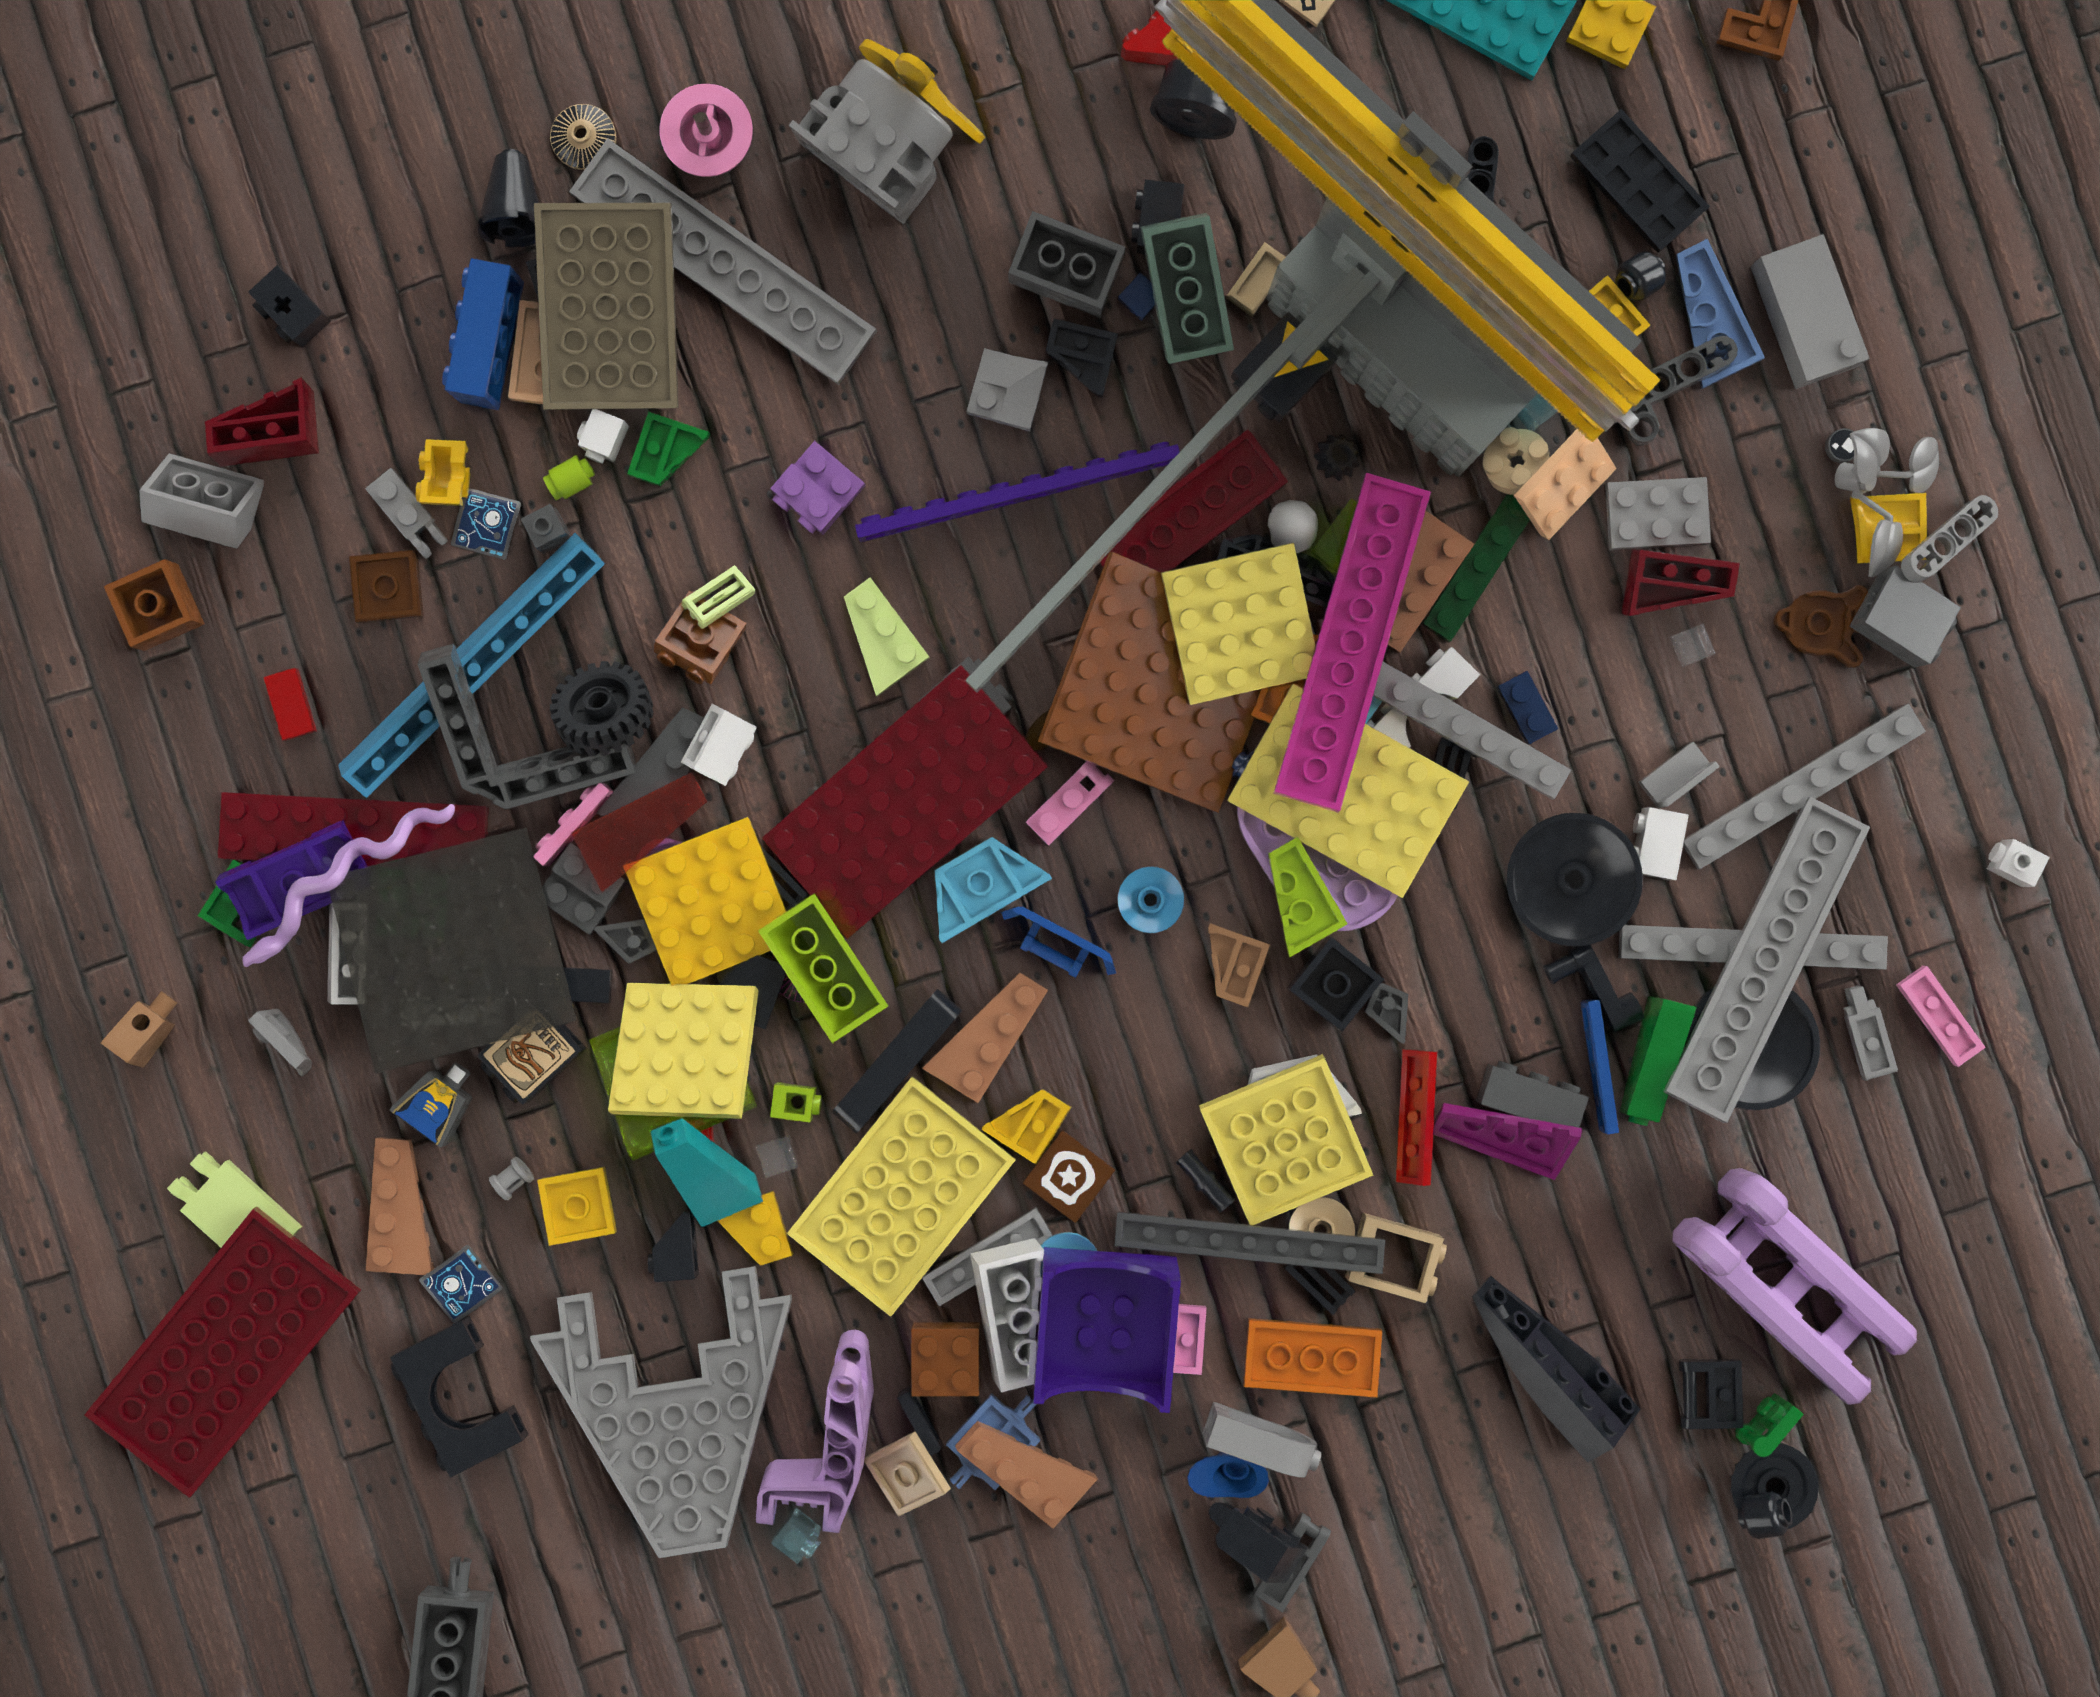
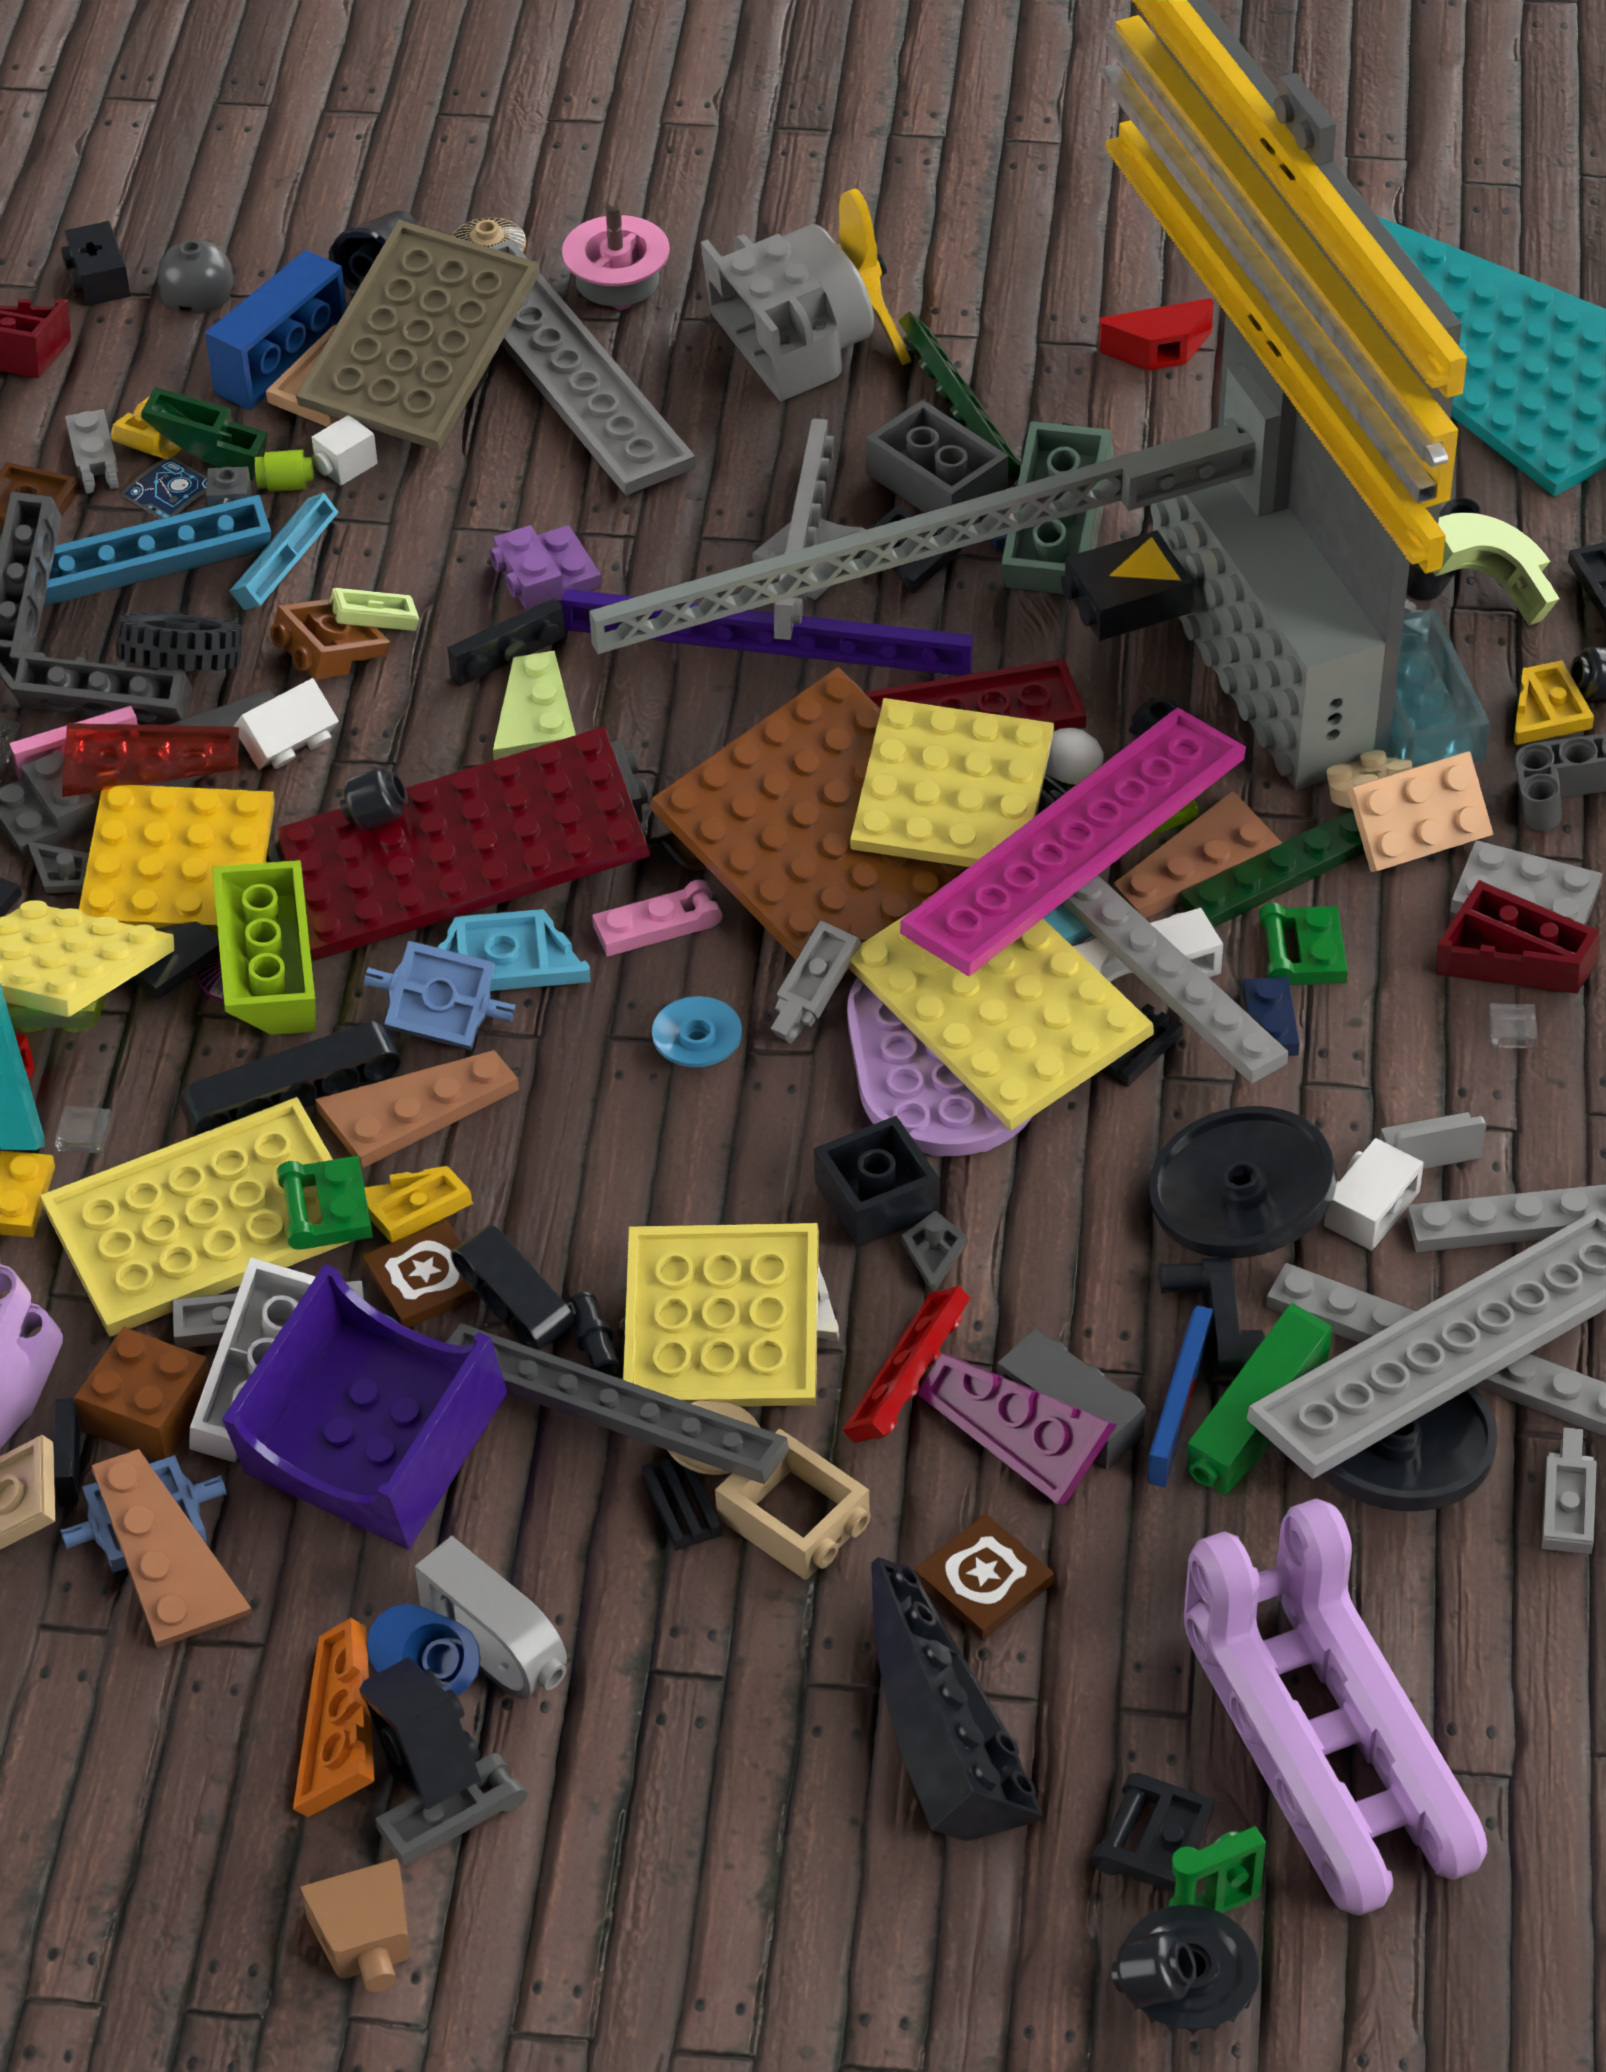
camera: 25 degrees right, 40 degrees down
green wing [627,412,710,487] -> none
lime brick [770,1082,822,1122] -> none
blue piece [1001,907,1116,978] -> none
black wheel [1150,58,1237,140] -> none
bright pink plate [1173,1304,1206,1375] -> none
medium nougat wing [1208,923,1271,1008] -> none
orange plate [1243,1318,1382,1398] -> none
lime wing [1268,837,1348,957] -> none
none -> dark green slope [141,387,268,480]
none -> dark grey cylinder [157,240,235,313]
none -> medium azure piece [229,493,339,610]
none -> green plate [276,1155,373,1250]
none -> orange wing [293,1618,374,1818]
none -> black head [340,767,408,831]
none -> medium blue plate [364,941,516,1051]
none -> black plate [447,598,565,687]
none -> black beam [450,1225,574,1351]
none -> light grey hinge [771,920,862,1044]
none -> light grey plate [774,419,835,640]
none -> dark green plate [898,311,1022,482]
none -> reddish brown tile [914,1514,1055,1640]
none -> green plate [1258,903,1348,985]
none -> yellowish green arch [1433,513,1559,625]

